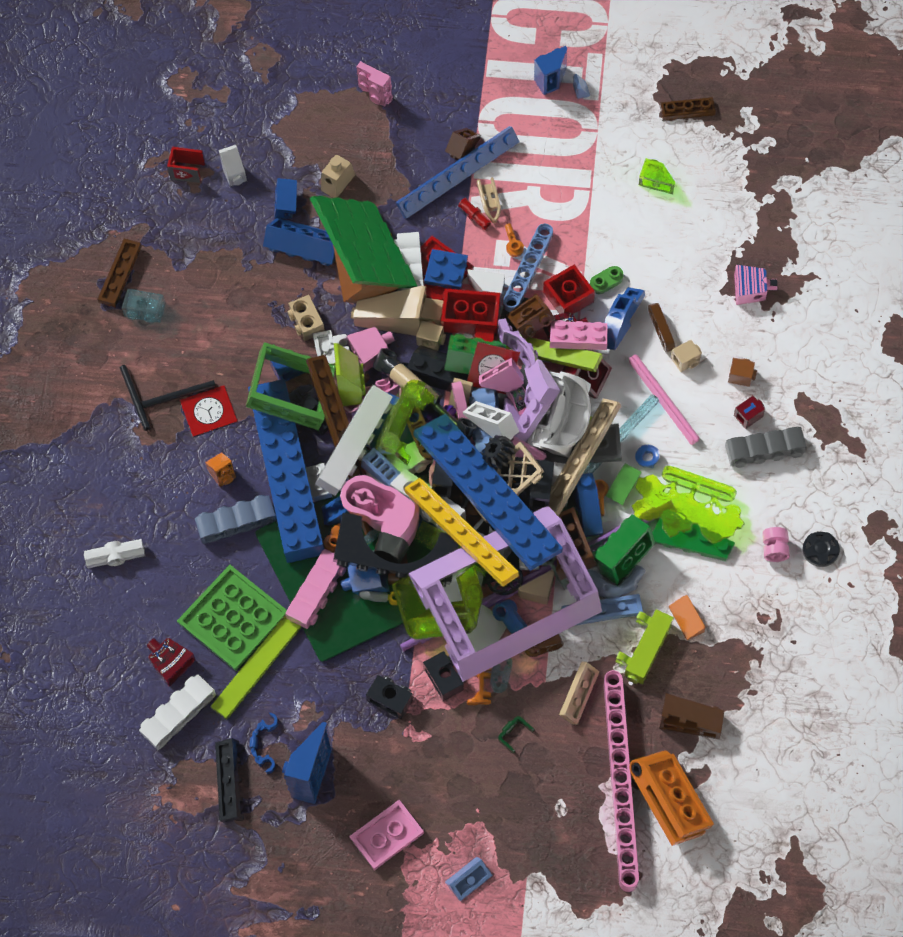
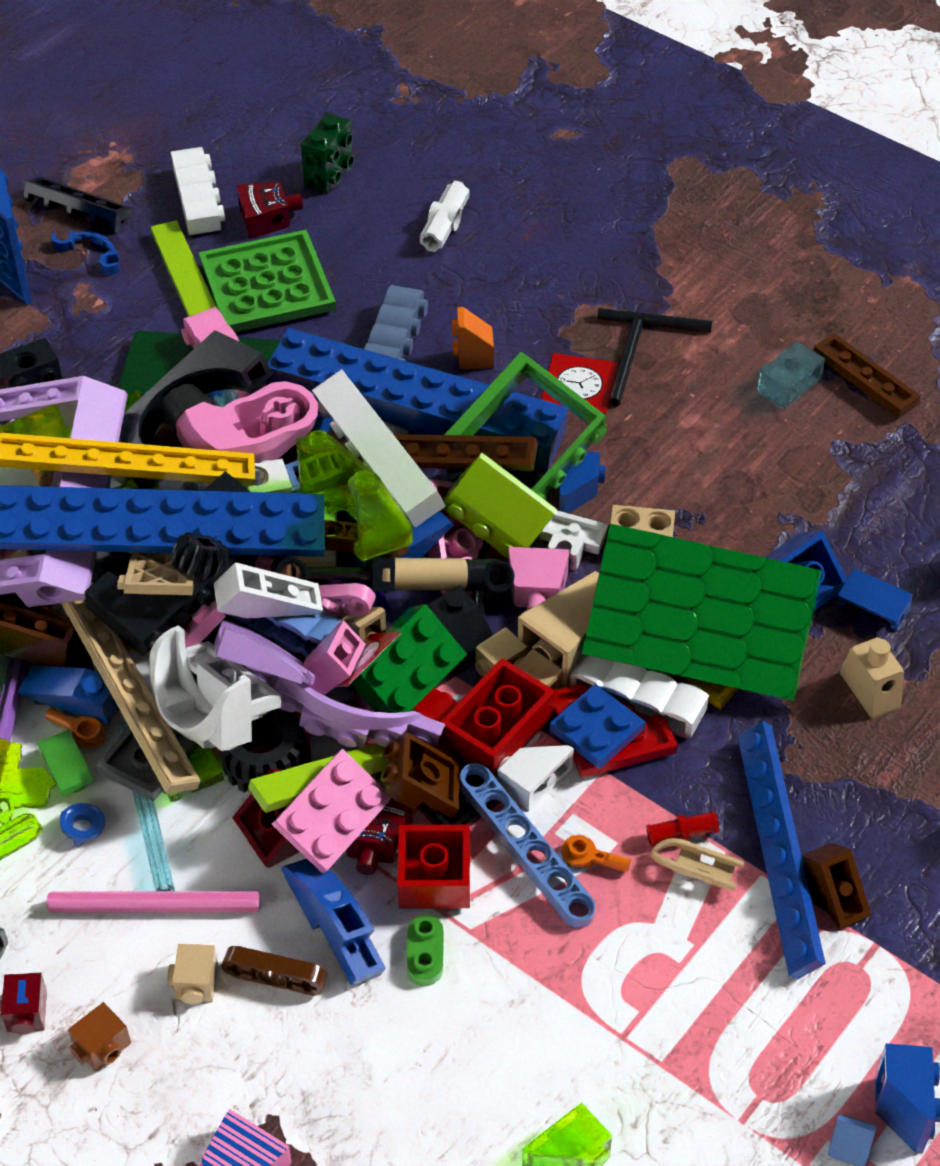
camera: 120 degrees right, 15 degrees down
none -> dark green brick [301,113,355,194]

